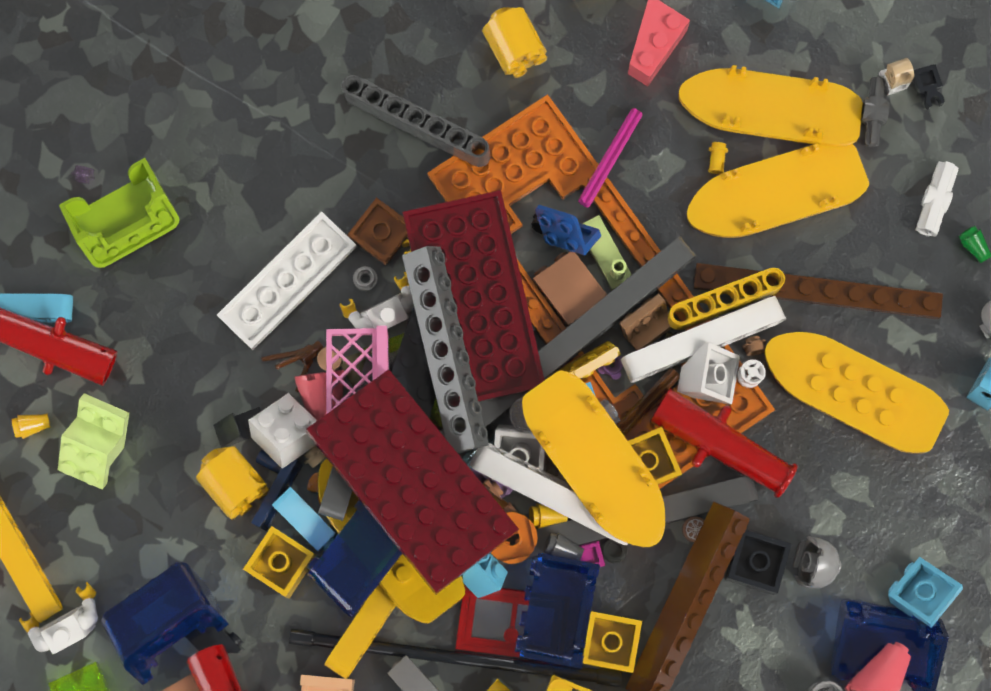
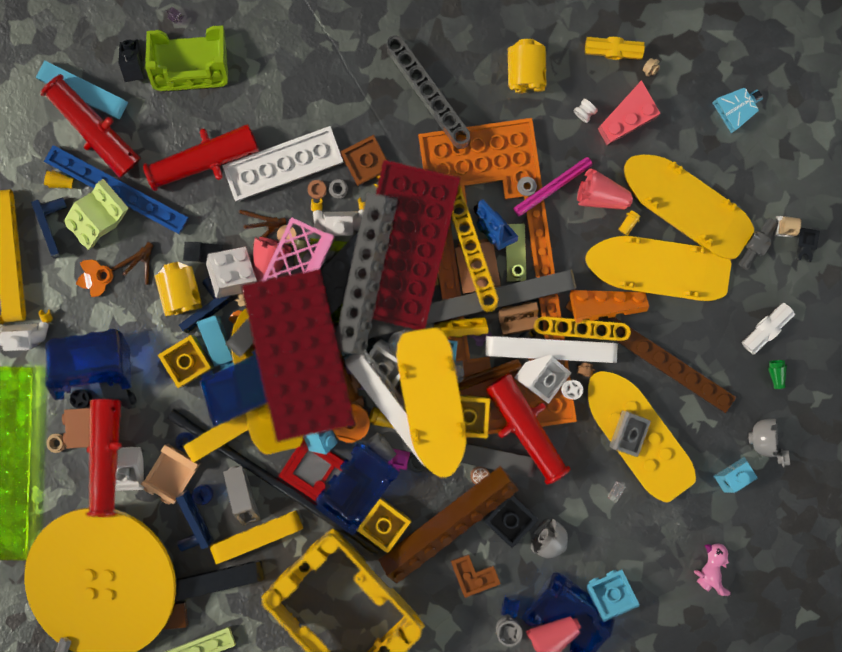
camera: 20 degrees right, 10 degrees up
none -> dark blue piece [31,197,67,258]
none -> blue plate [44,145,189,235]
none -> black wheel [70,389,92,409]
none -> orange plate [76,260,113,297]
none -> reddish brown plant [111,242,154,285]
none -> black slope [118,39,144,82]
none -> red piece [143,124,259,191]
none -> clear blue plate [175,432,194,452]
none -> nougat tile [308,180,327,200]
none -> yellow beam [451,185,498,312]
none -> dark orange plate [451,554,500,598]
none -> clear blue wheel [500,596,520,619]
none -> light grey plate [517,177,537,196]
none -> orange wing [569,290,649,323]
none -> white wheel [573,99,598,123]
none -> coral cone [577,168,633,210]
none -> clear tile [607,481,625,503]
none -> light grey slope [609,410,651,457]

